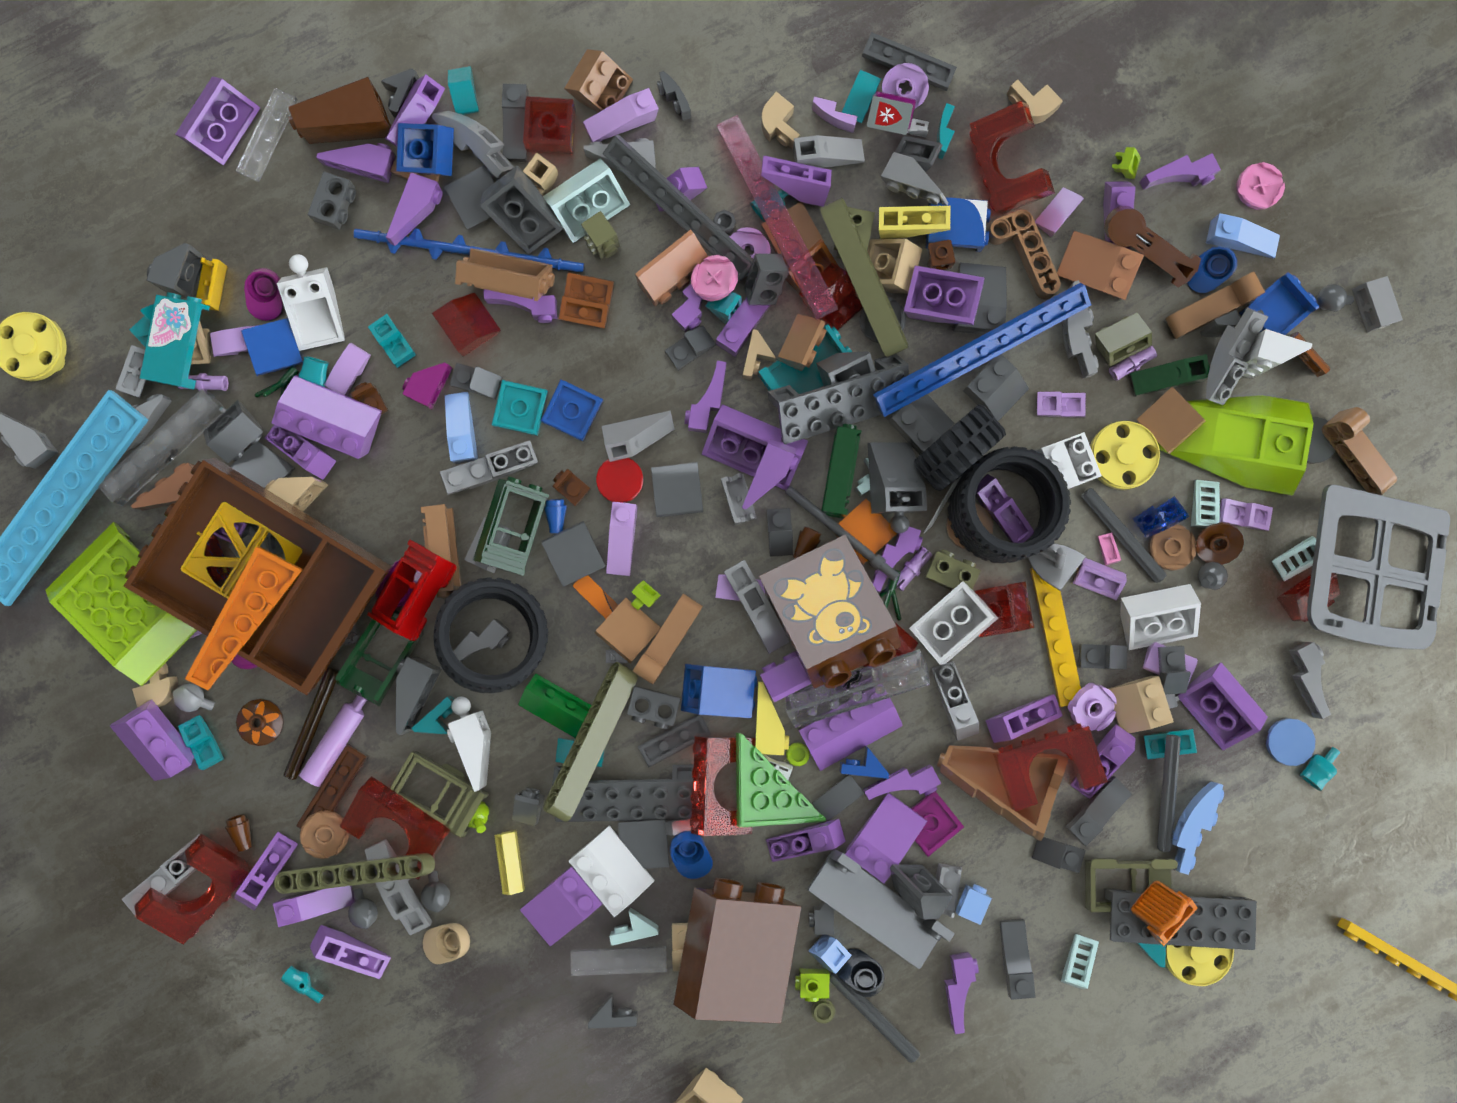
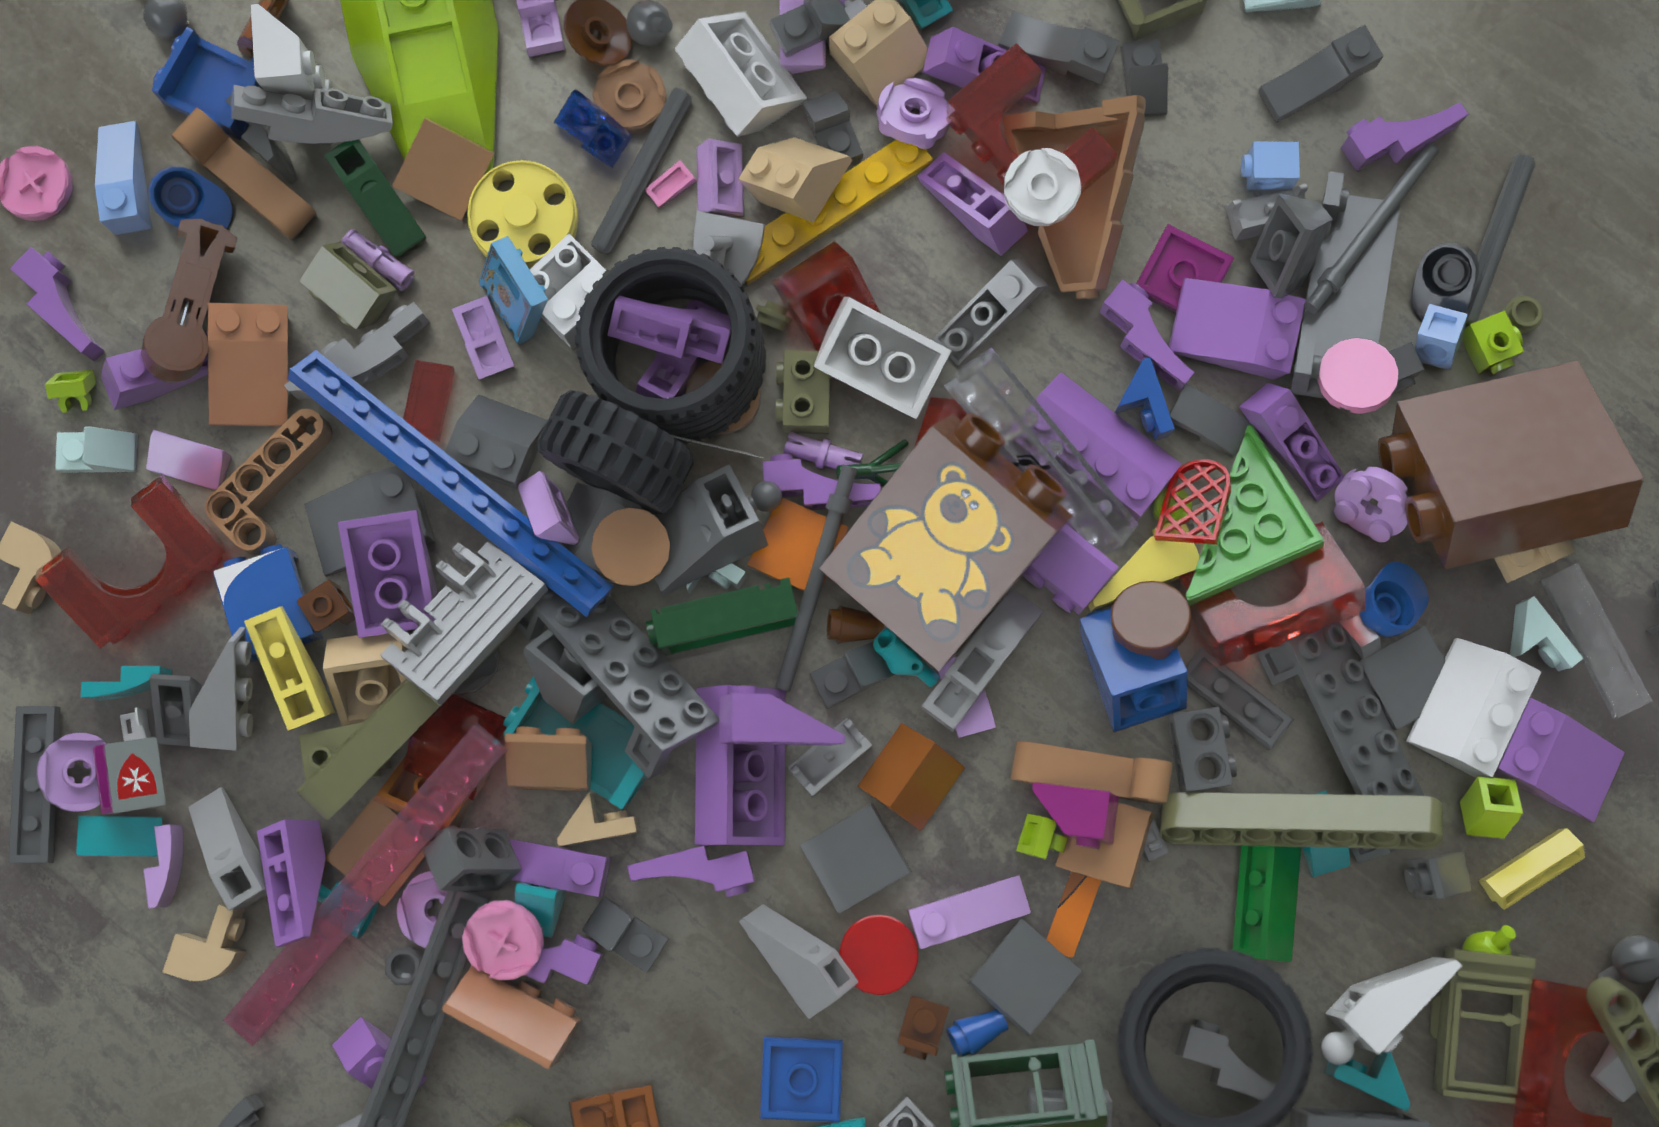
camera: 110 degrees left, 5 degrees down
light aqua slope [1191,480,1220,528] -> none
none -> light aqua slope [55,426,138,473]
none -> light grey hinge [380,541,548,706]
none -> clear red tile [403,360,455,442]
none -> dark azure container [479,236,548,344]
none -> lavender slope [518,471,579,545]
none -> medium nougat tile [591,508,670,586]
none -> medium lavender slope [607,296,732,364]
none -> tan slope [738,137,852,223]
none -> olive plate [756,300,793,331]
none -> dark orange slope [857,723,965,831]
none -> teal piece [873,627,939,687]
none -> white tile [1004,148,1081,226]
none -> magenta slope [1032,782,1119,849]
none -> tile [1111,581,1191,660]
none -> window [1154,459,1231,545]
none -> dark grey bar [1304,143,1439,314]
none -> bright pink tile [1317,338,1399,414]
none -> lavender plate [1334,467,1408,542]
none -> lime brick [1460,776,1523,839]

